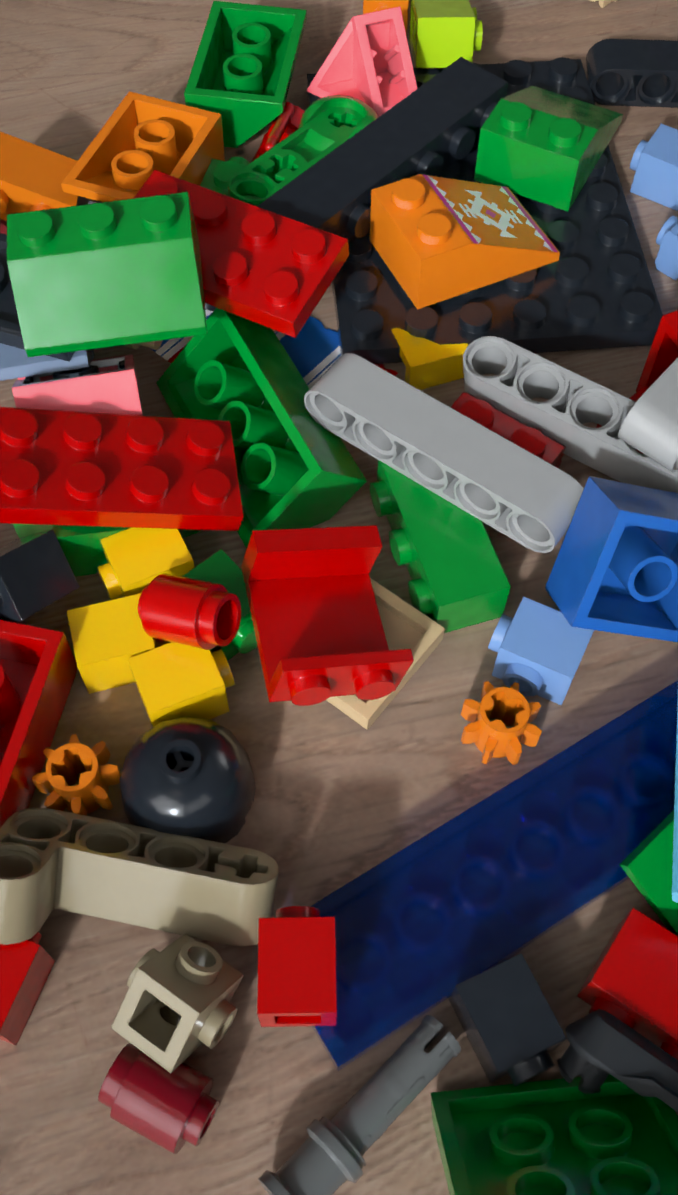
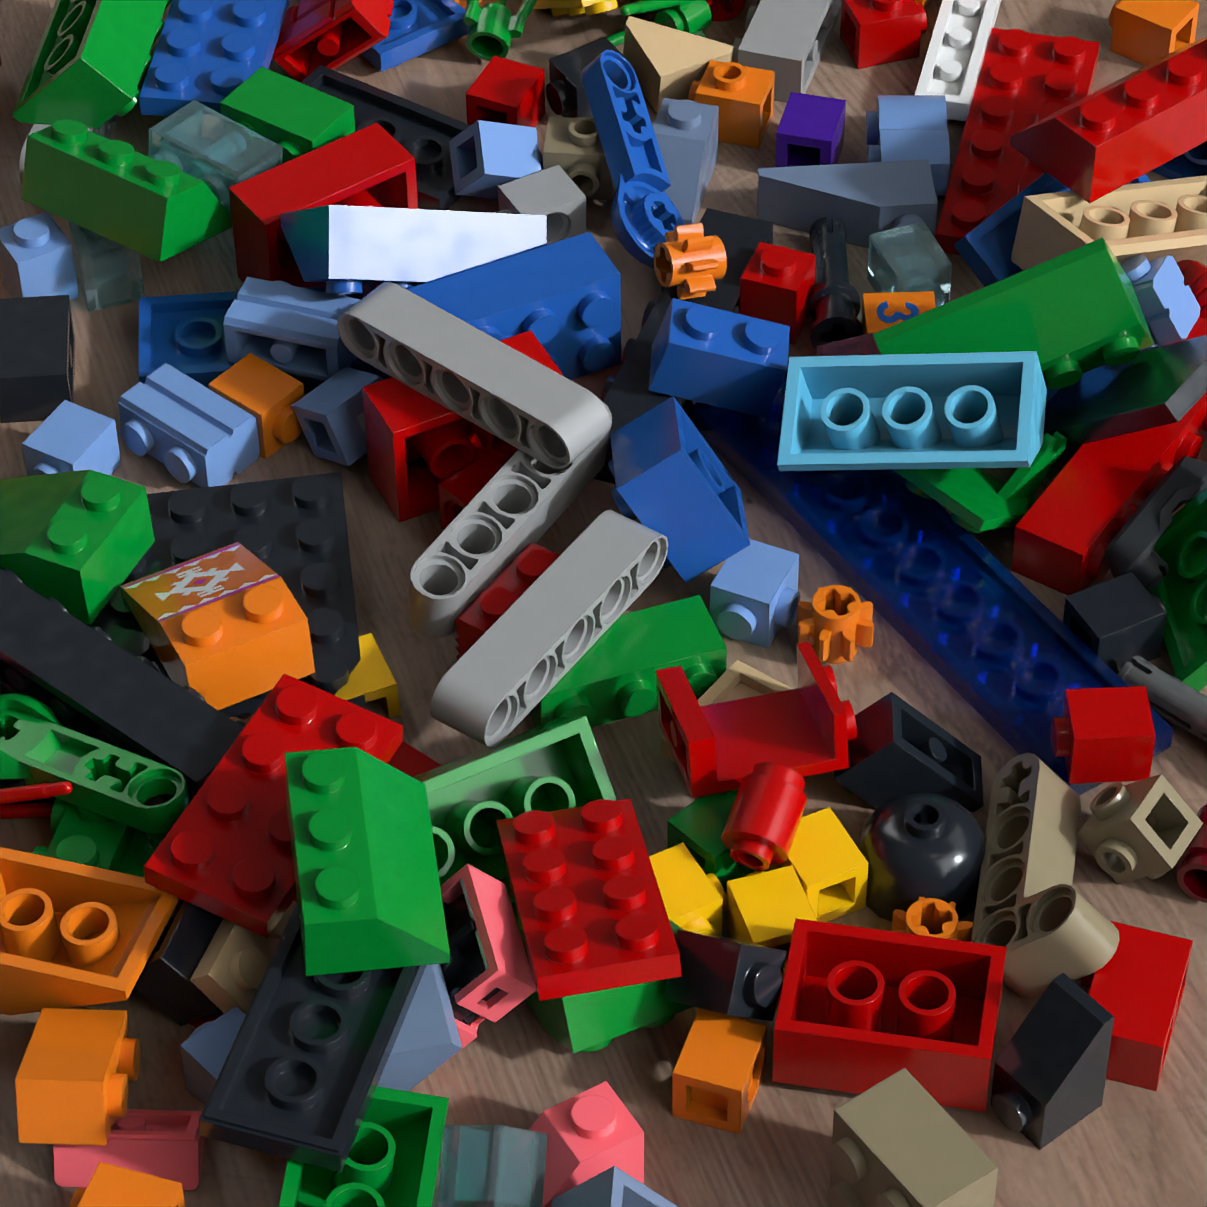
camera: 90 degrees left, 15 degrees down
none -> black slope [834,692,984,812]

